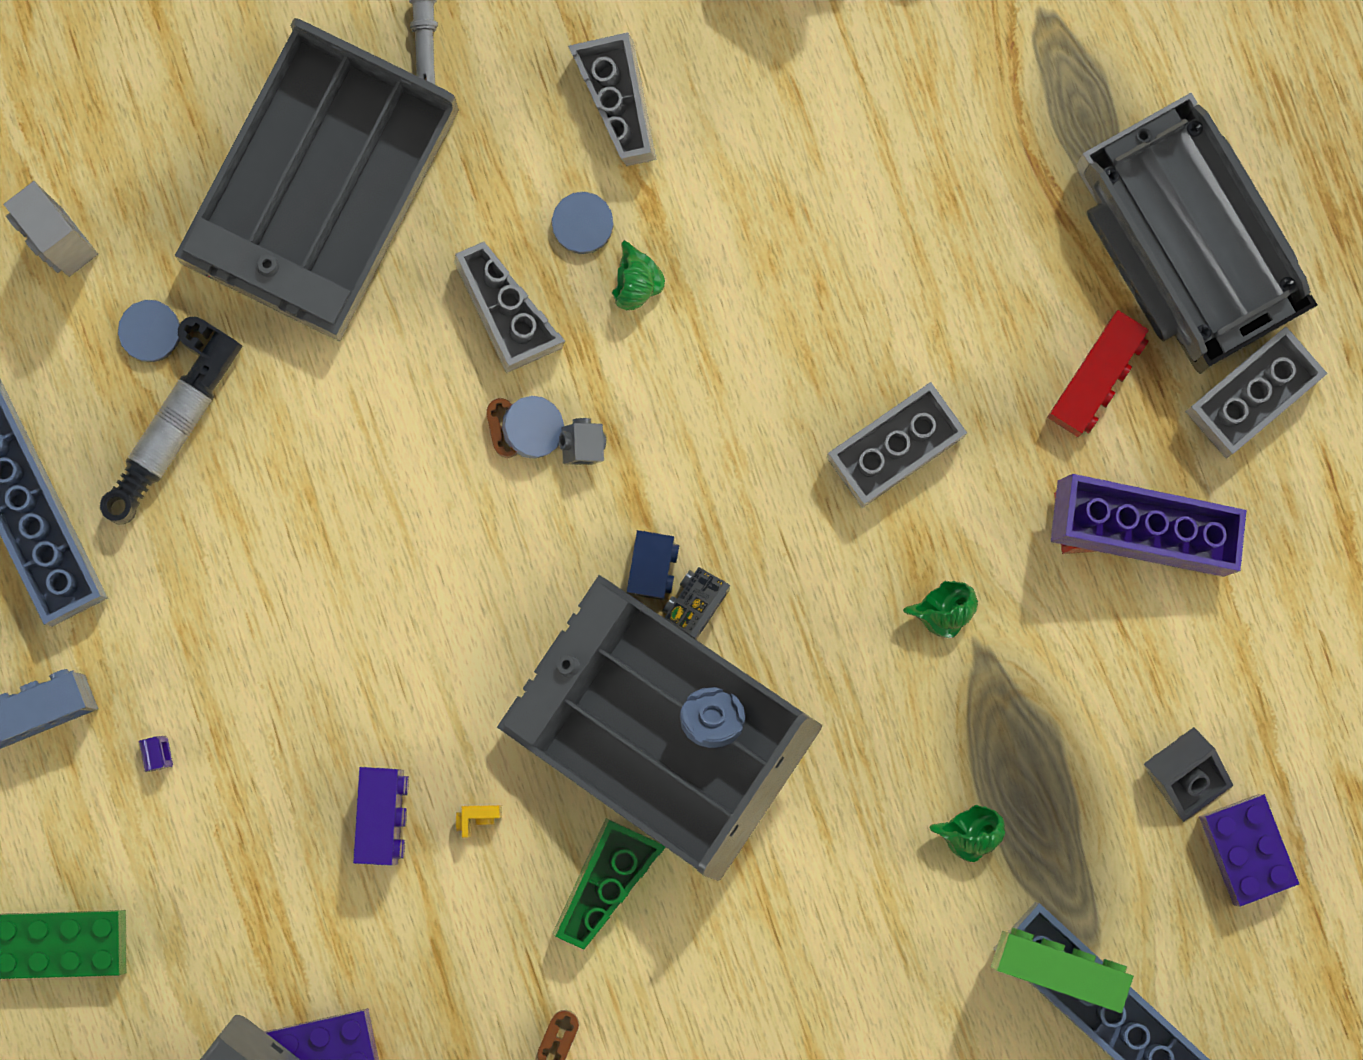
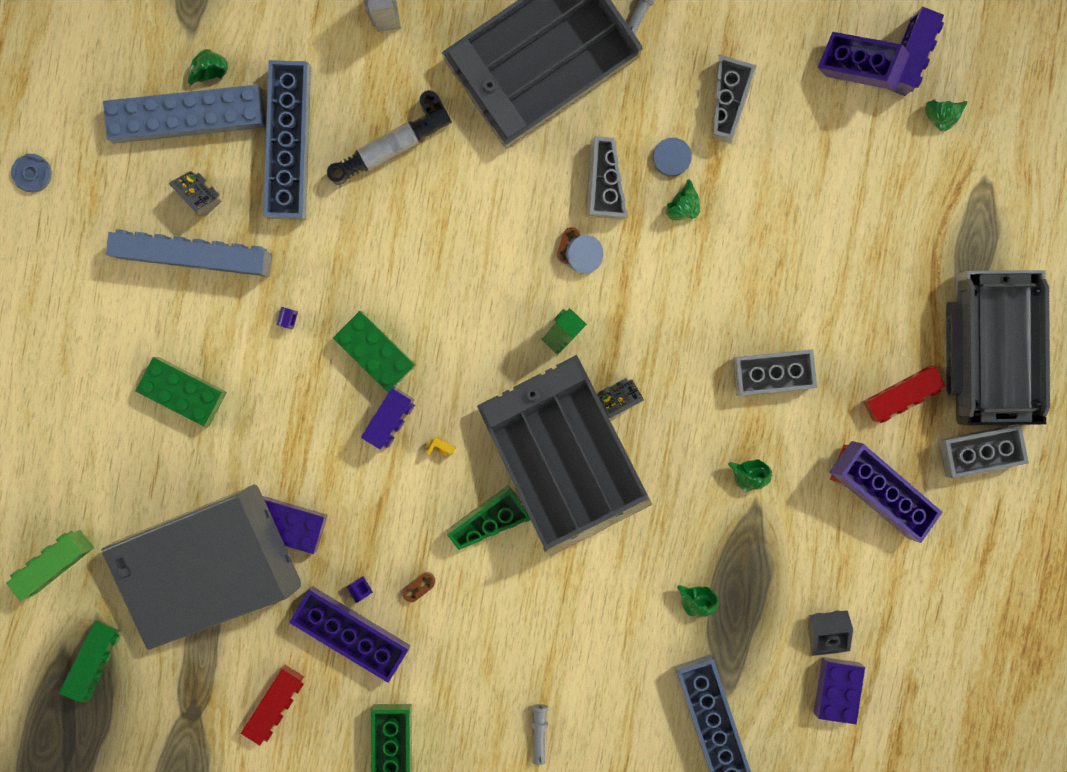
camera: 30 degrees right, 5 degrees up
sand blue tile [118,300,180,362] -> none
brick [559,418,606,465] -> none
dark blue brick [627,530,679,600] -> none
sand blue tile [680,687,745,748] -> none
bright green brick [991,927,1134,1013] -> none
none -> green brick [333,311,417,392]
none -> green wedge [541,308,587,355]

